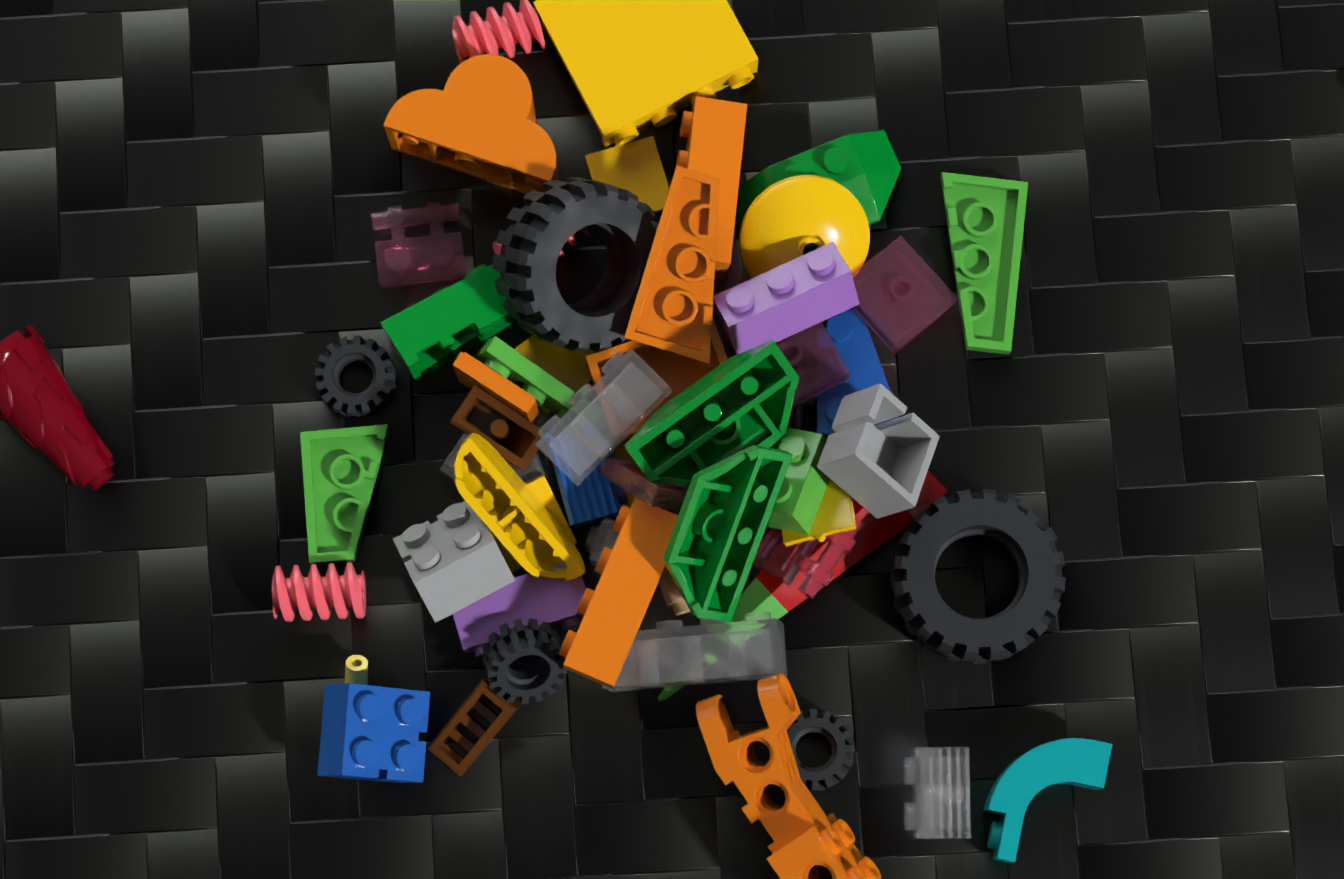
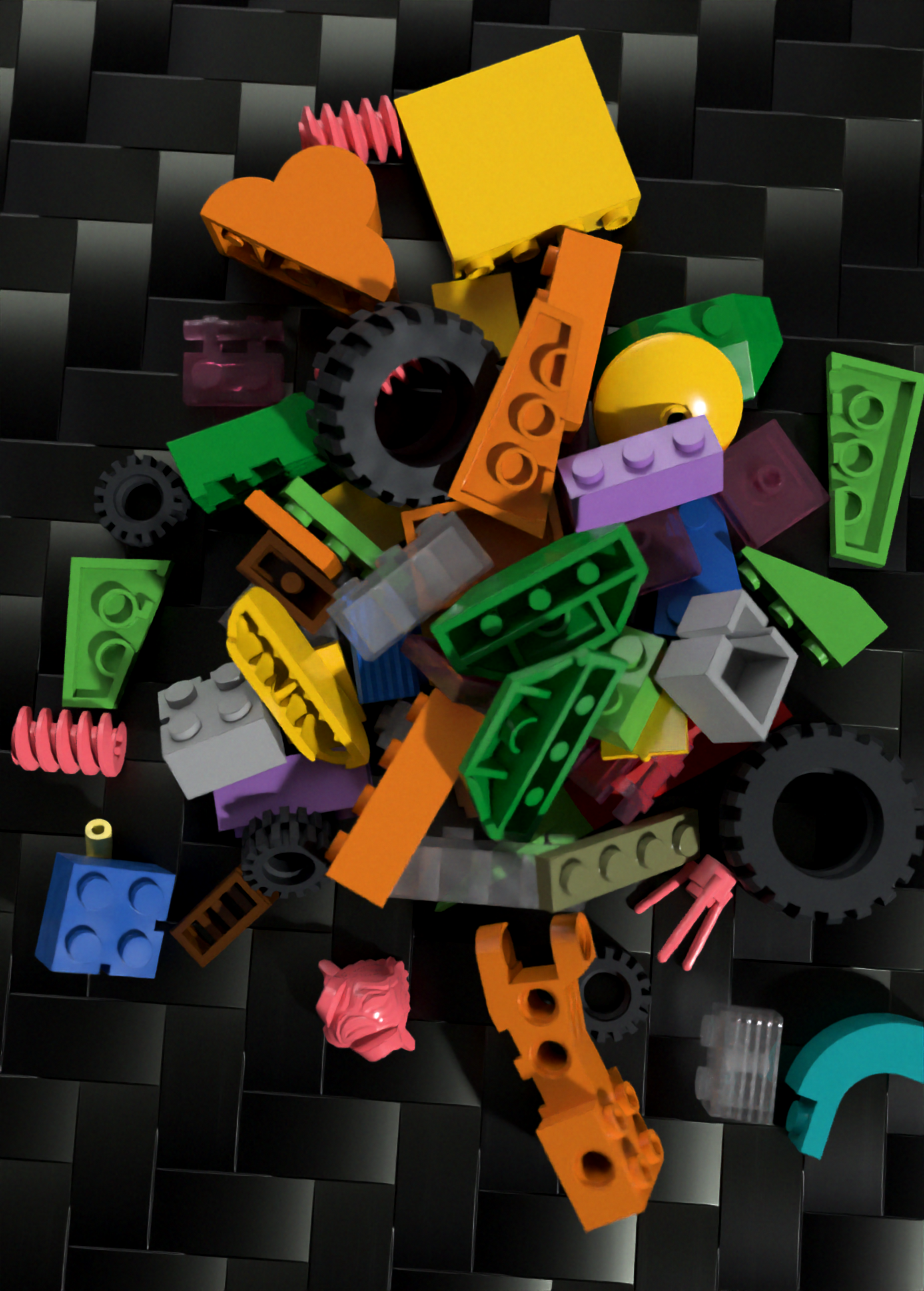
camera: 10 degrees right, 5 degrees up
none -> coral hair [316,956,415,1062]
none -> olive plate [535,806,700,913]
none -> coral plant [634,854,738,971]
none -> bright green slope [734,546,888,670]

